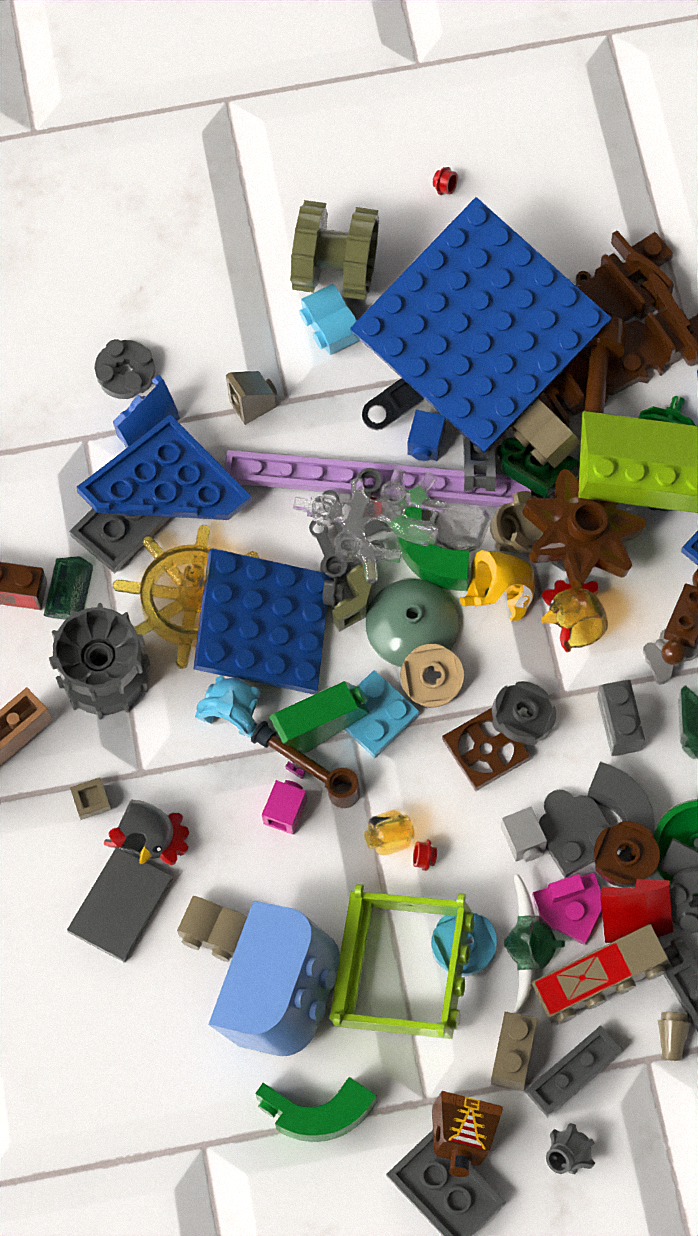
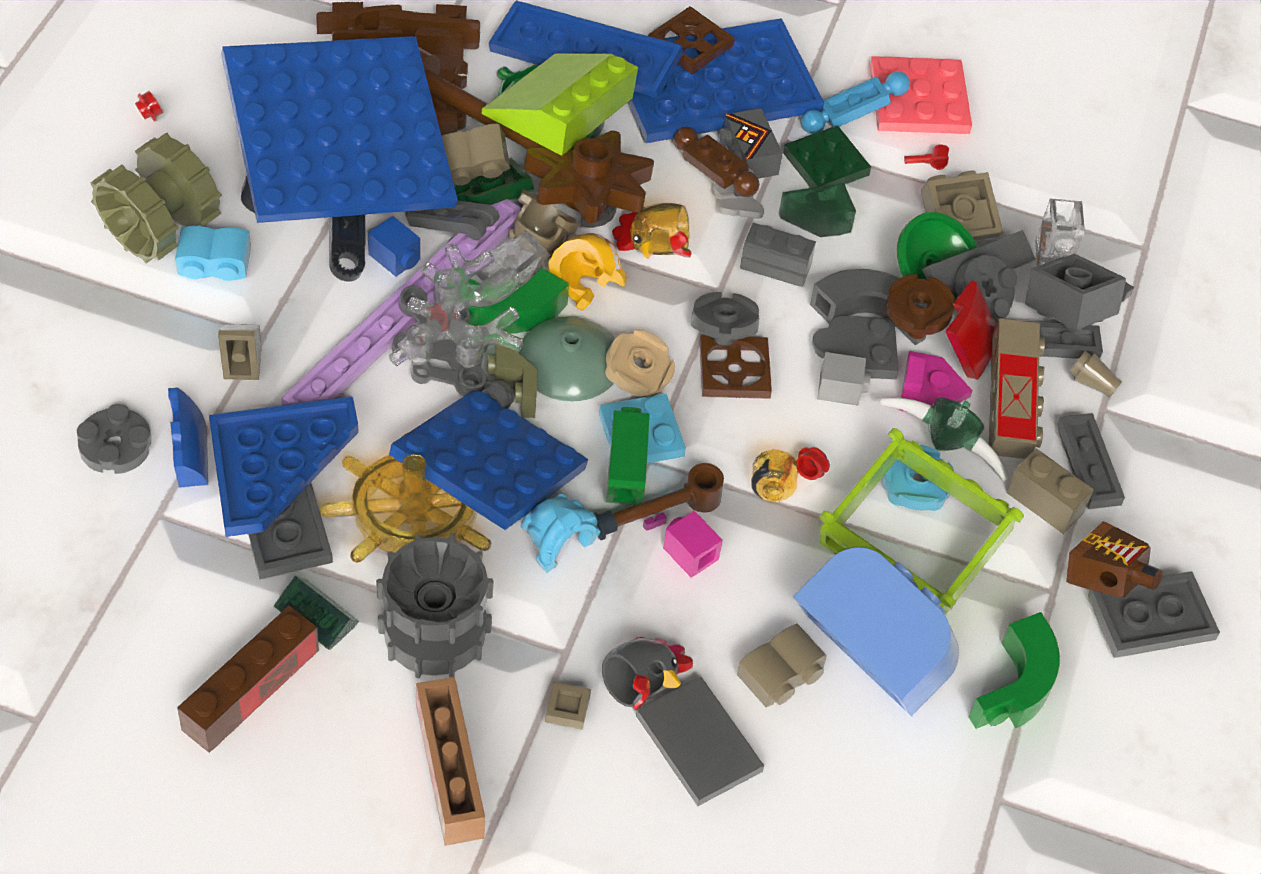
camera: 70 degrees left, 15 degrees down
dark grey rock [546,1123,595,1175] -> none

